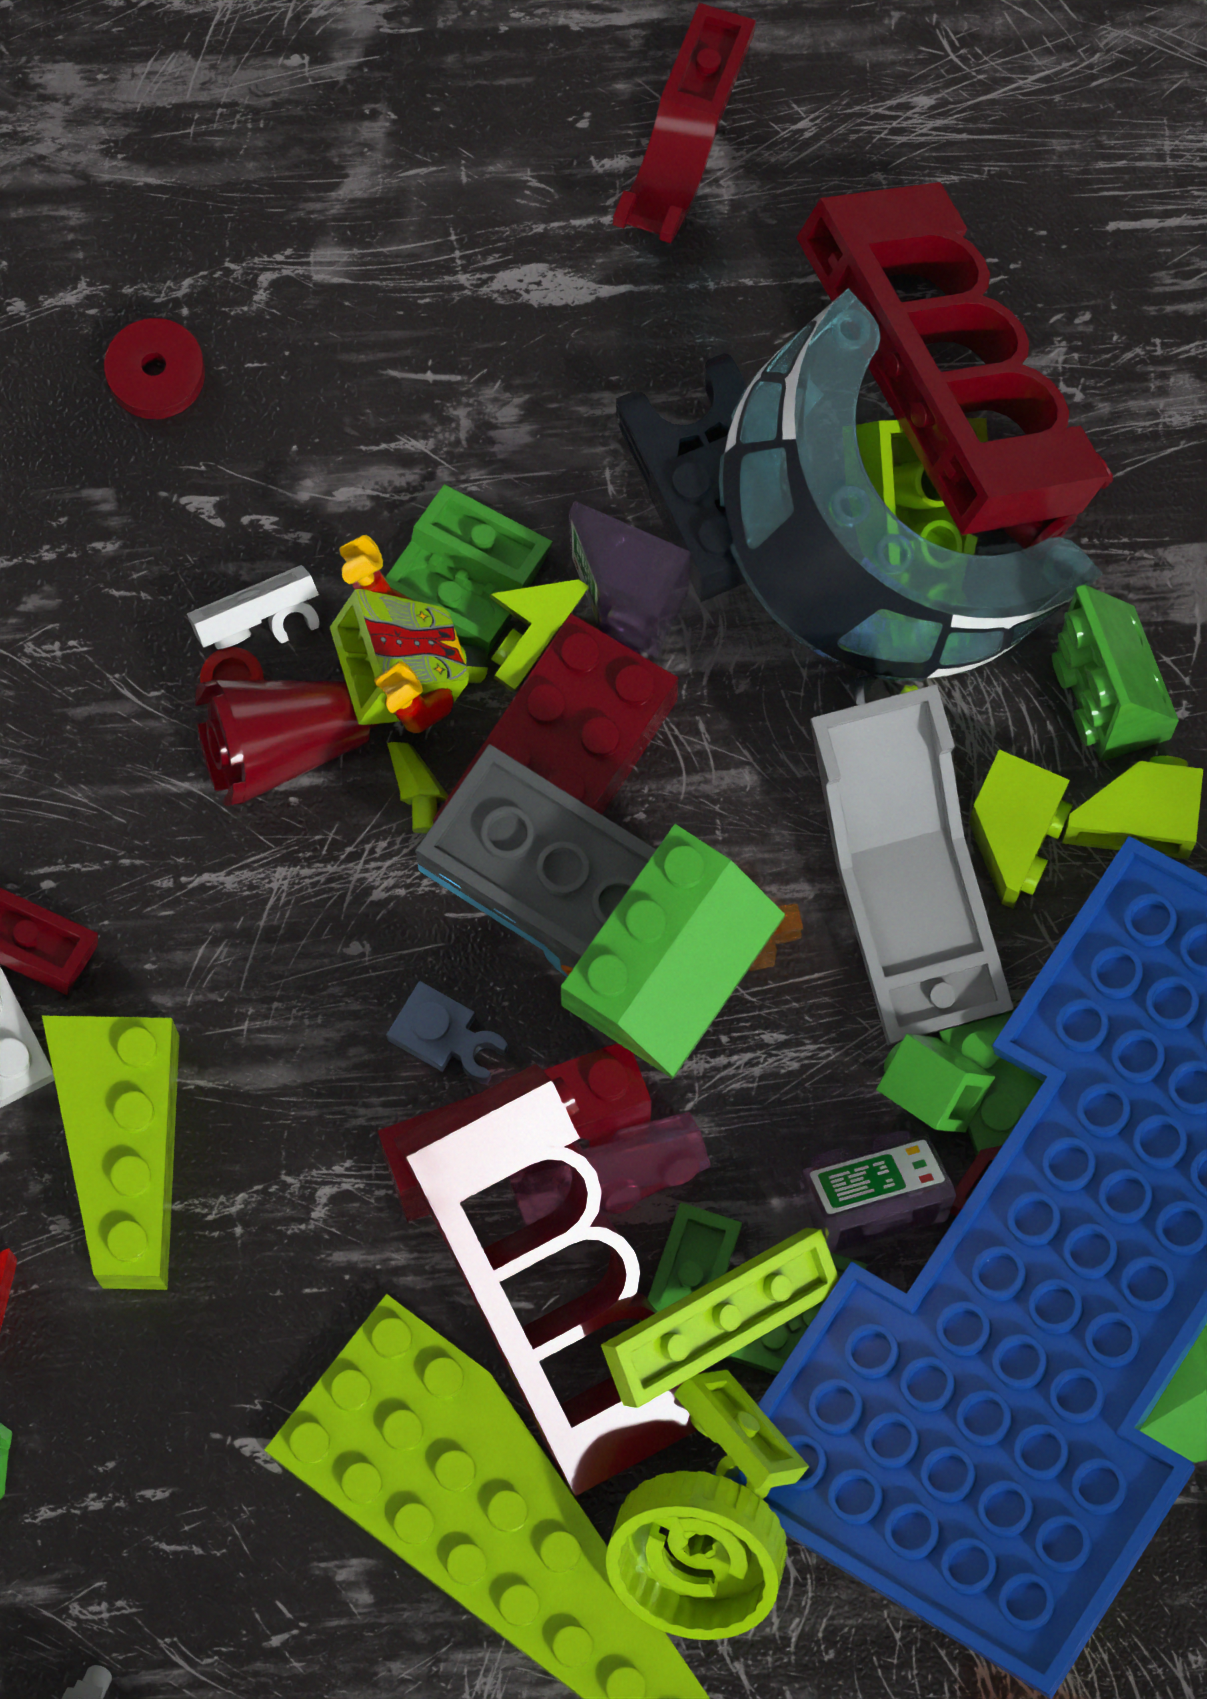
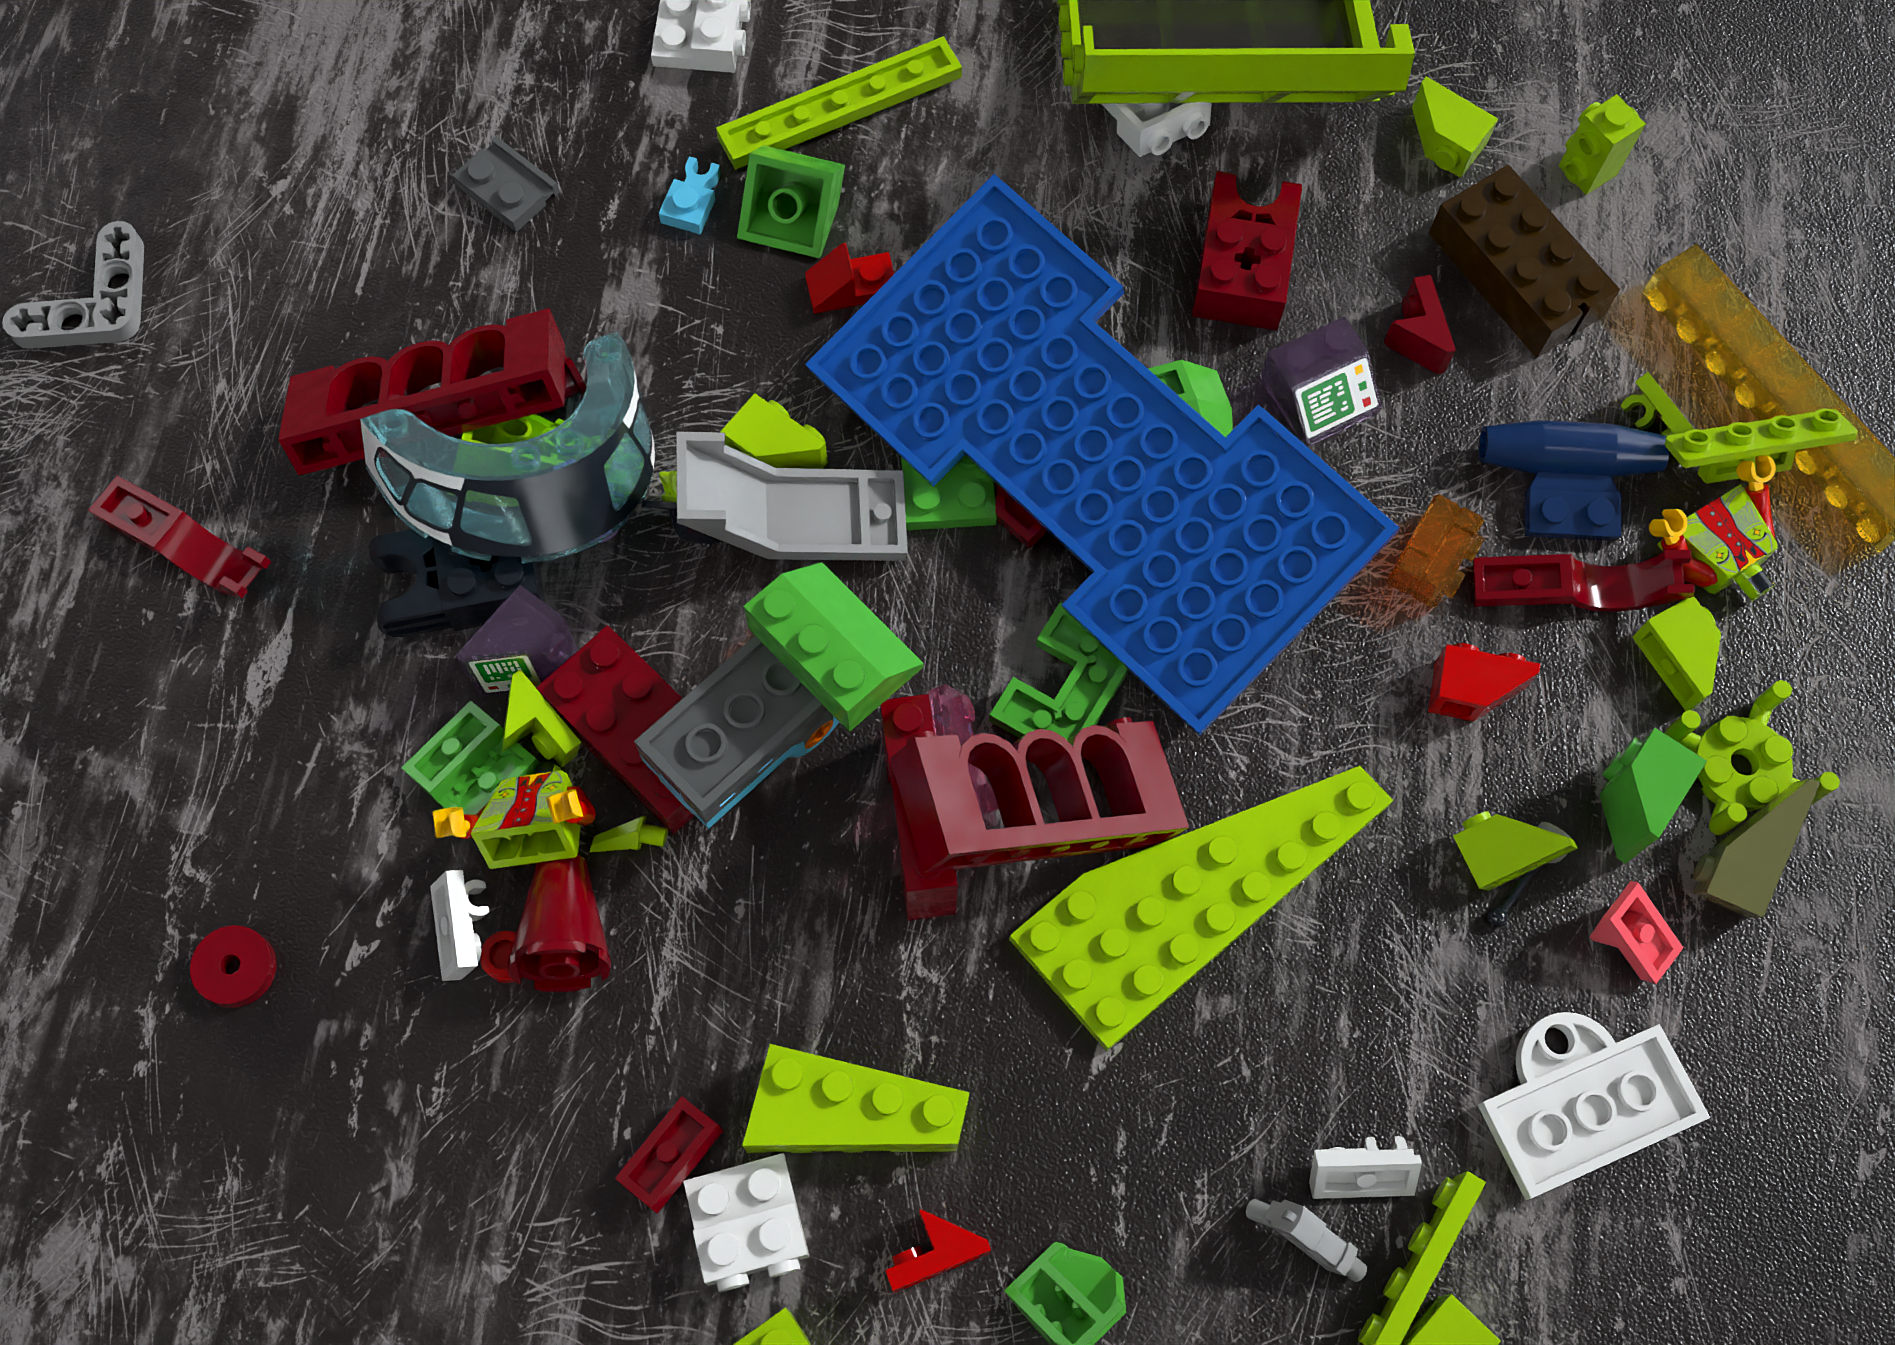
camera: 80 degrees left, 5 degrees down
sand blue plate [386,981,508,1084] -> none
lime plate [601,1227,839,1408] -> none
lime piece [606,1471,788,1640] -> none
lime plate [674,1370,809,1499] -> none
slope [800,1130,956,1253] -> none
bright green brick [876,1033,996,1133] -> none
bright green slope [1052,585,1179,762] -> none
lime slope [1062,756,1203,859] -> none

